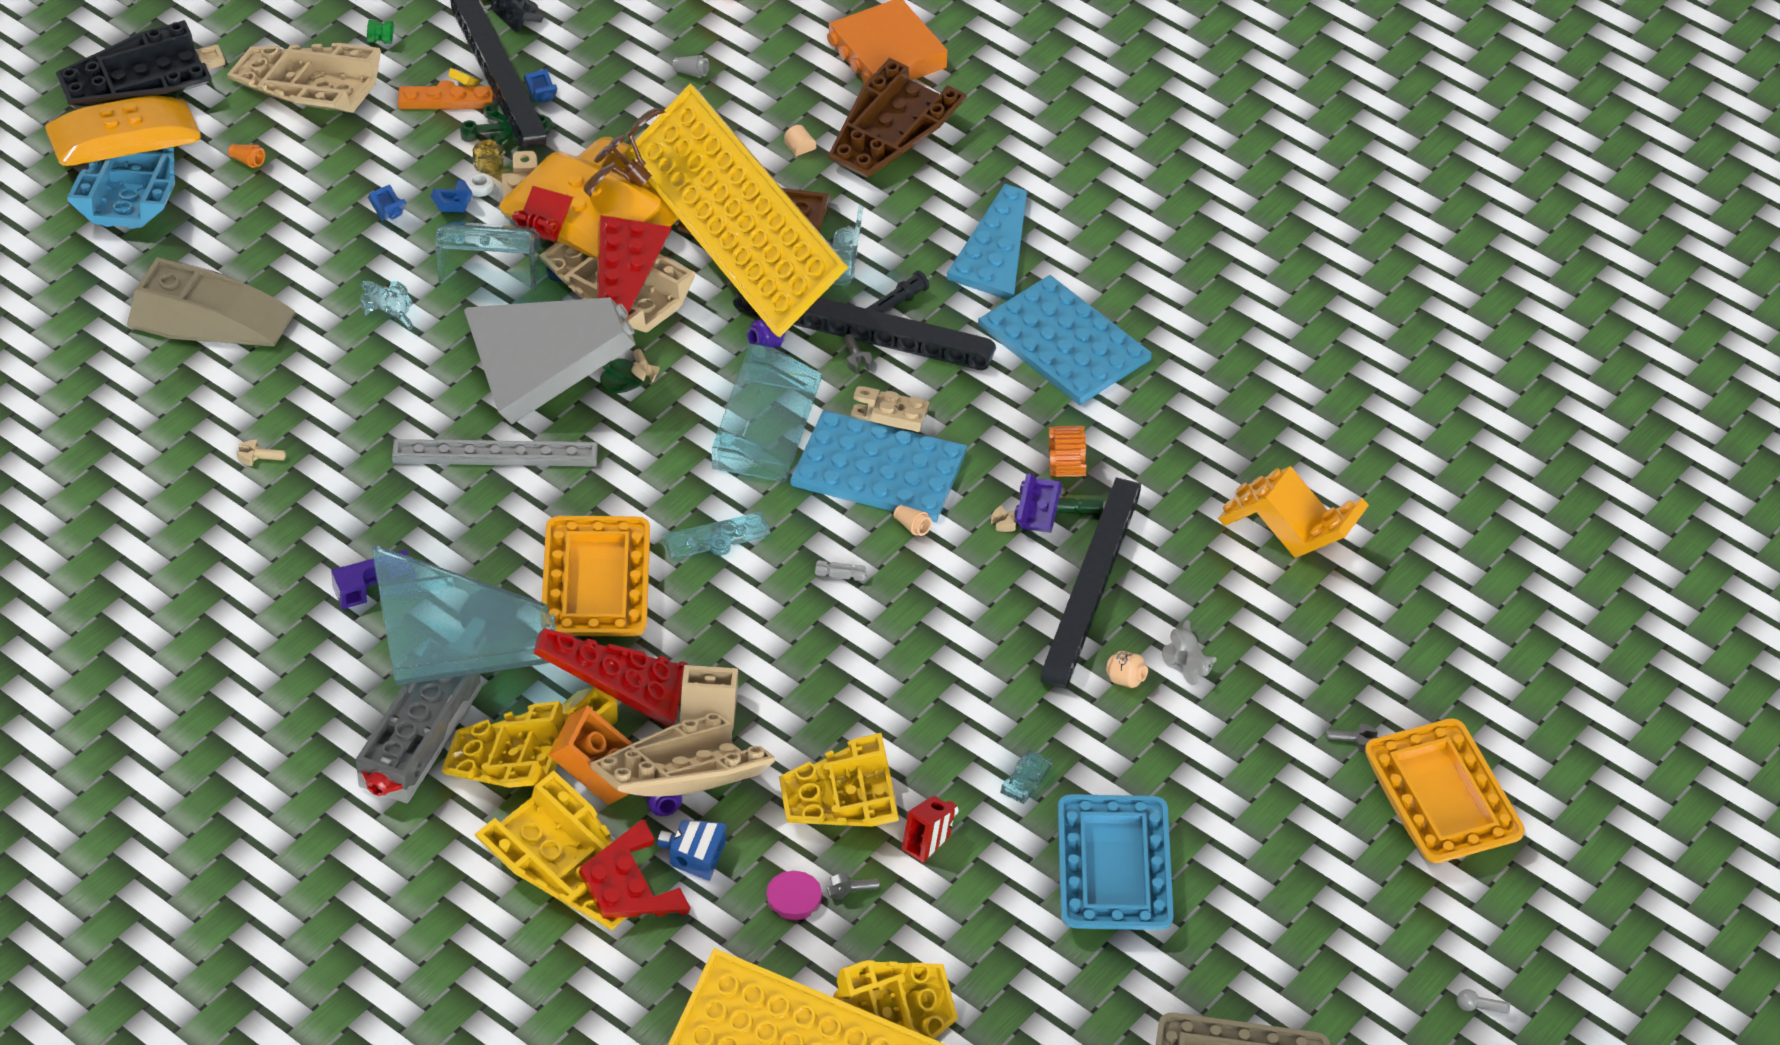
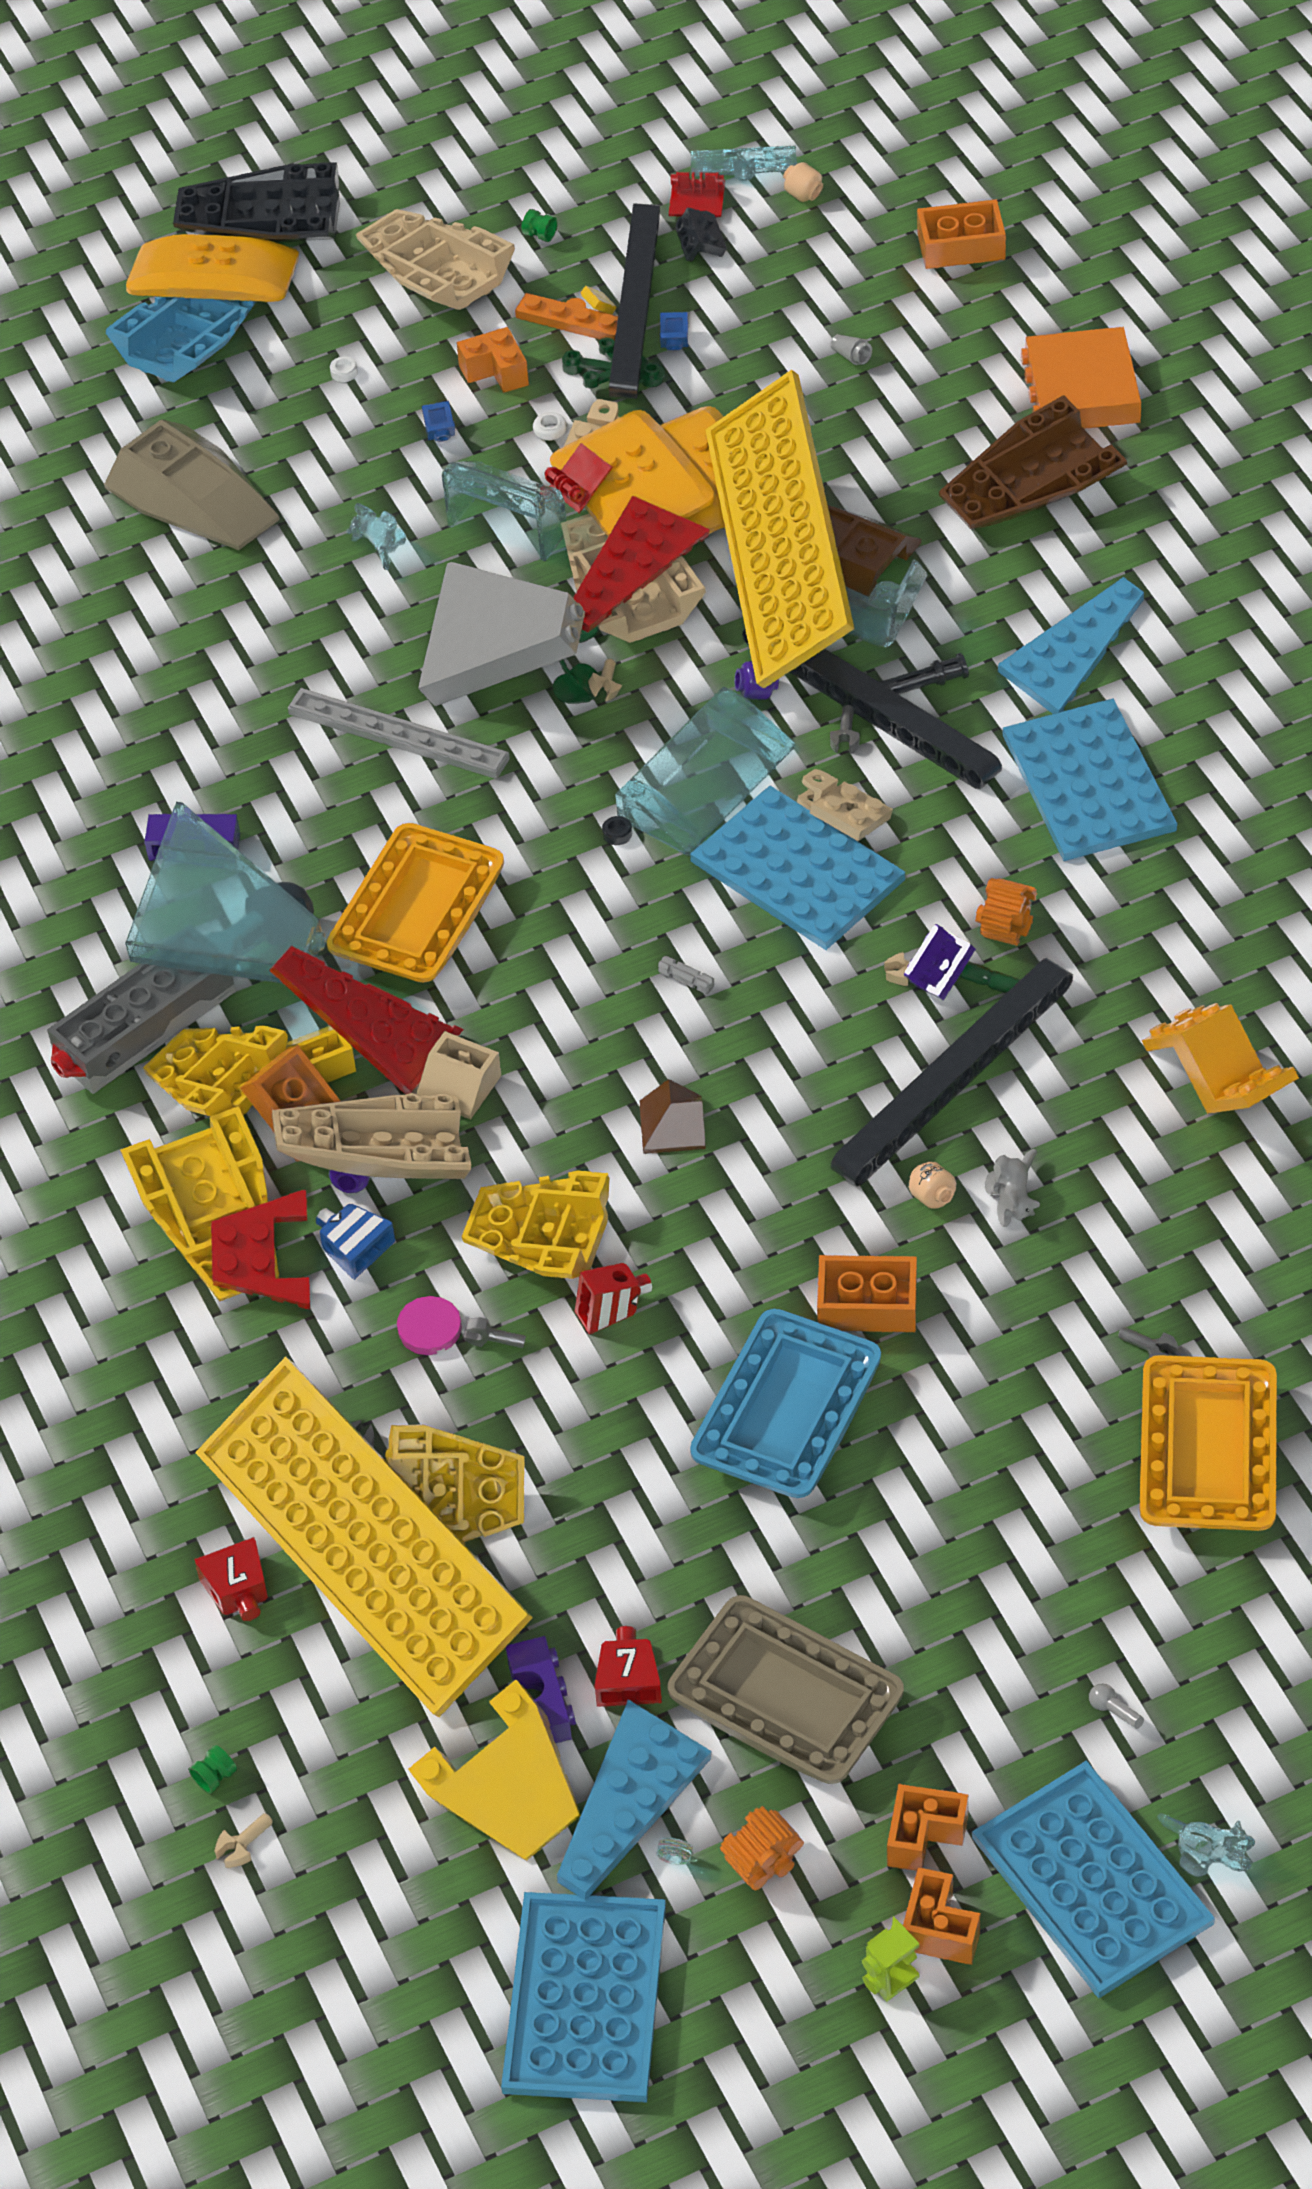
camera: 30 degrees right, 5 degrees up
tan tile [196,45,225,69] -> none
orange cone [228,144,265,168] -> none
tan bar [237,440,286,467] -> none
blue bracket [430,179,473,212] -> none
clear yellow head [472,139,504,175] -> none
reddish brown plant [583,108,666,197] -> none
clear light blue hinge [663,512,770,560] -> none
light nougat brick [784,125,816,156] -> none
light nougat cone [894,505,932,536] -> none
clear light blue slope [1000,750,1053,804] -> none
none -> white tile [330,356,358,382]
none -> orange brick [456,327,529,393]
none -> black tile [602,816,632,845]
none -> slope [639,1079,706,1154]
none -> orange brick [817,1255,917,1332]

